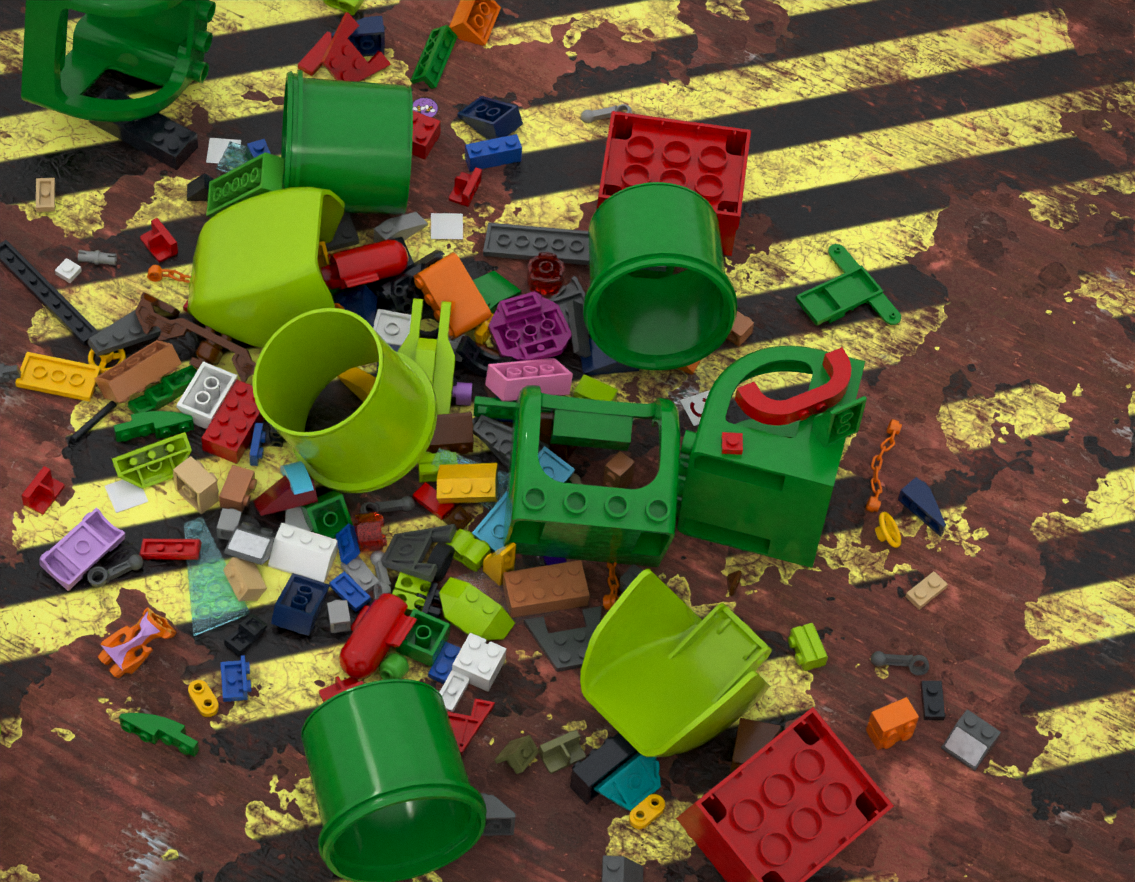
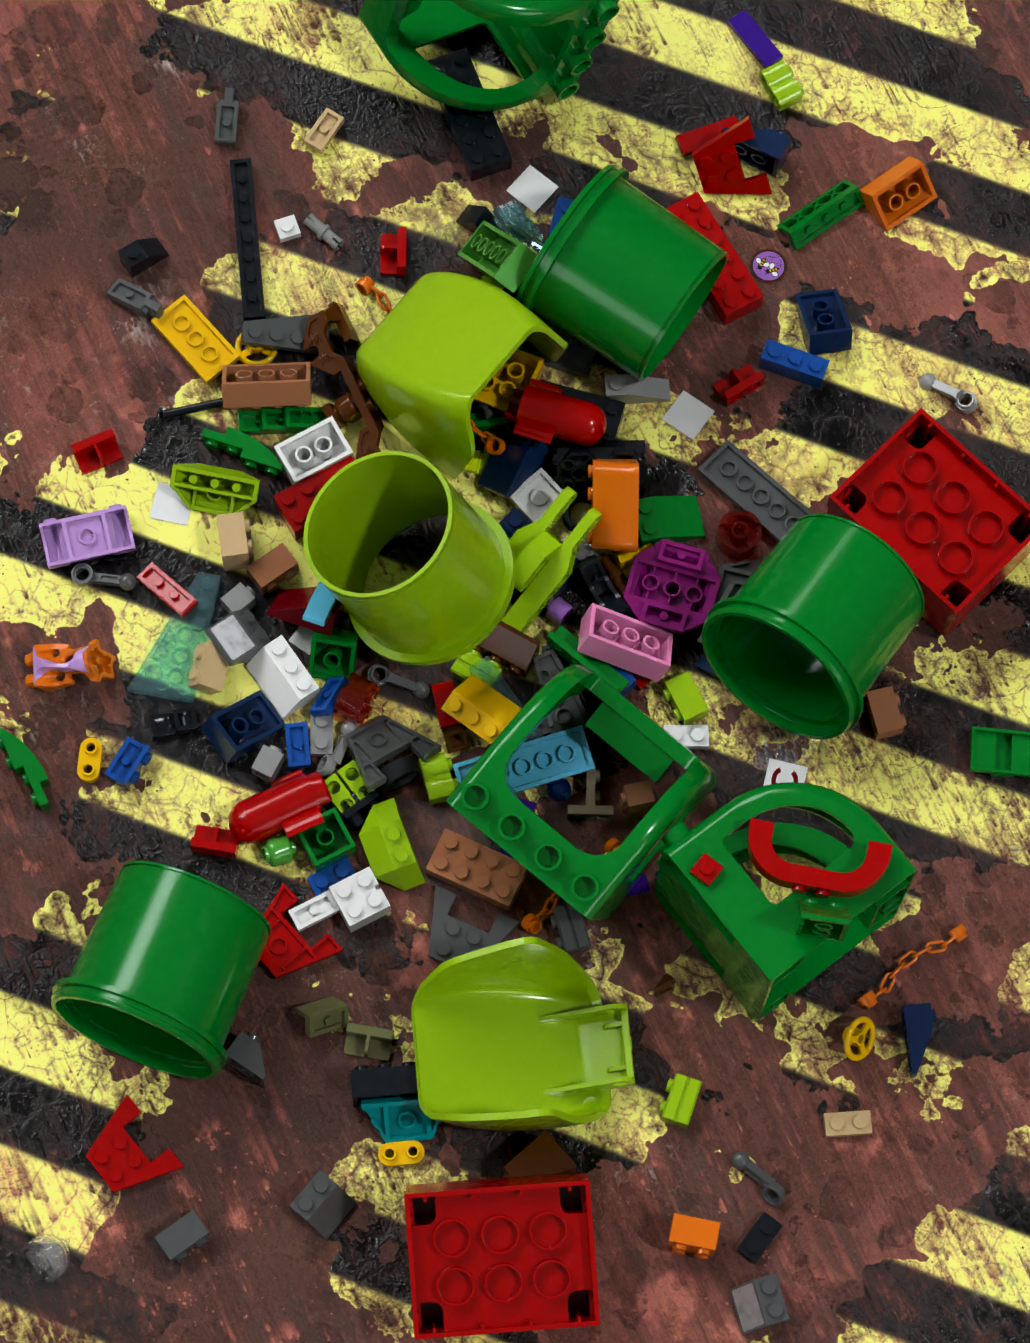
camera: 40 degrees right, 15 degrees up
yellow slope [483,542,516,586] -> none

